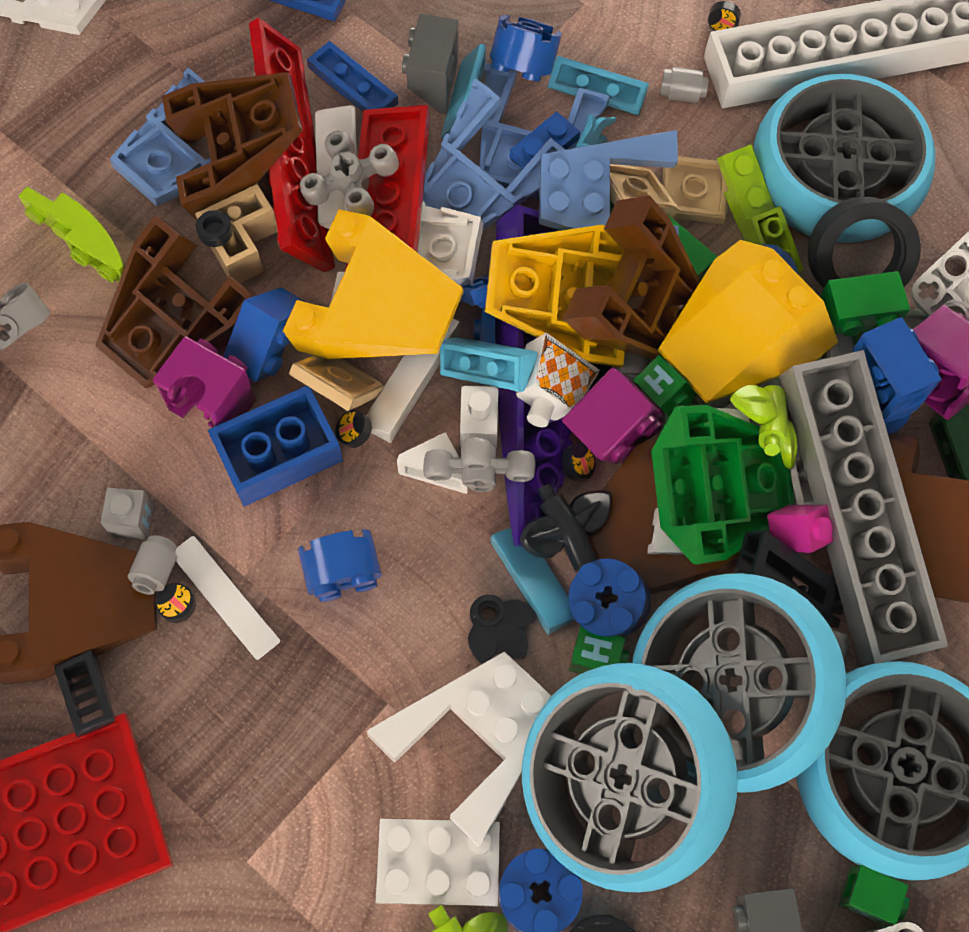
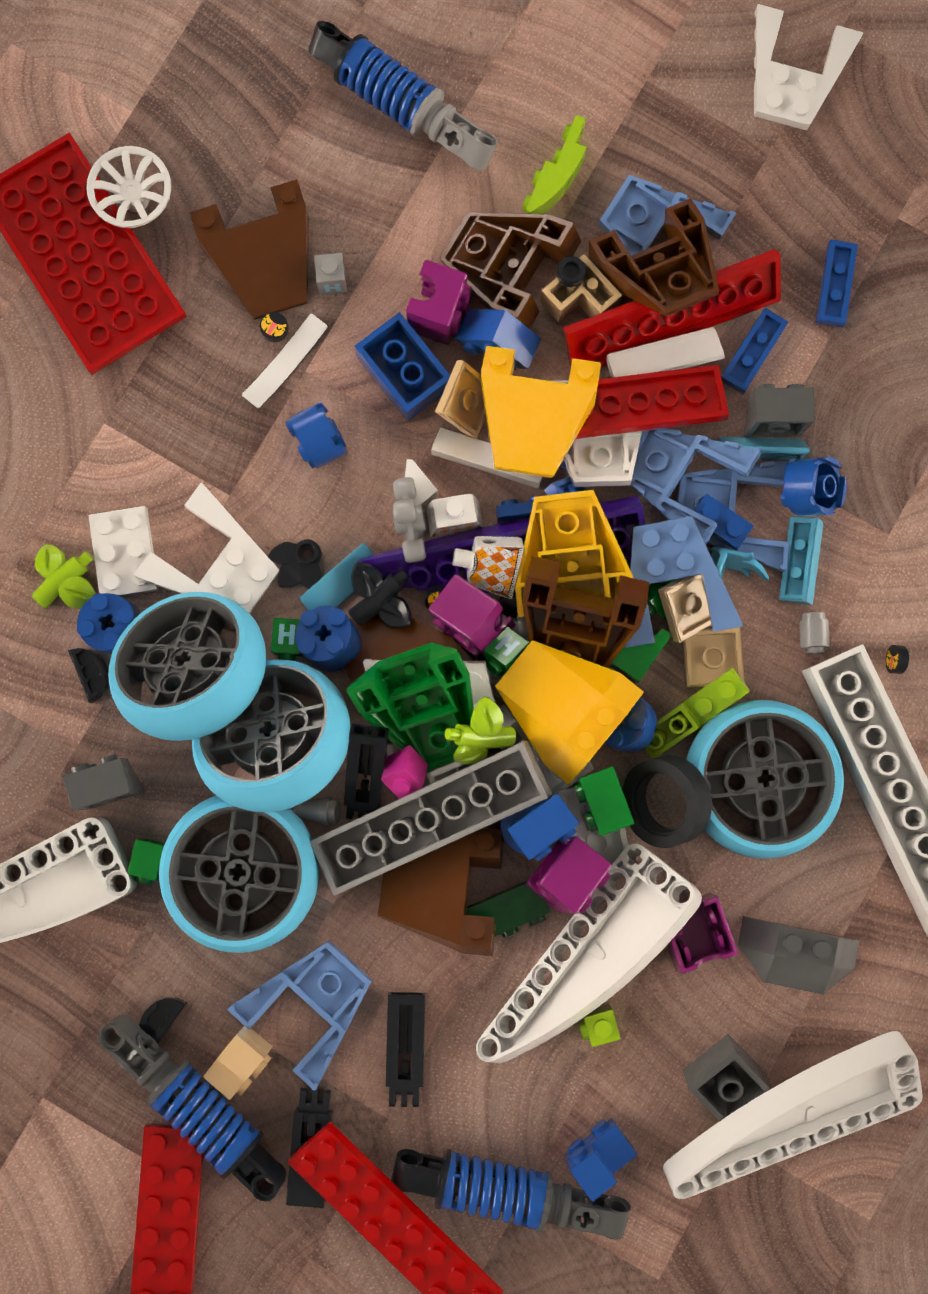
camera: 80 degrees right, 15 degrees up
black slope [54,650,116,738] -> none
light grey brick [128,535,177,594] -> none
light grey gear [300,130,399,216] -> none
tile [335,410,372,448] -> none
medium azure slope [440,337,537,392] -> none

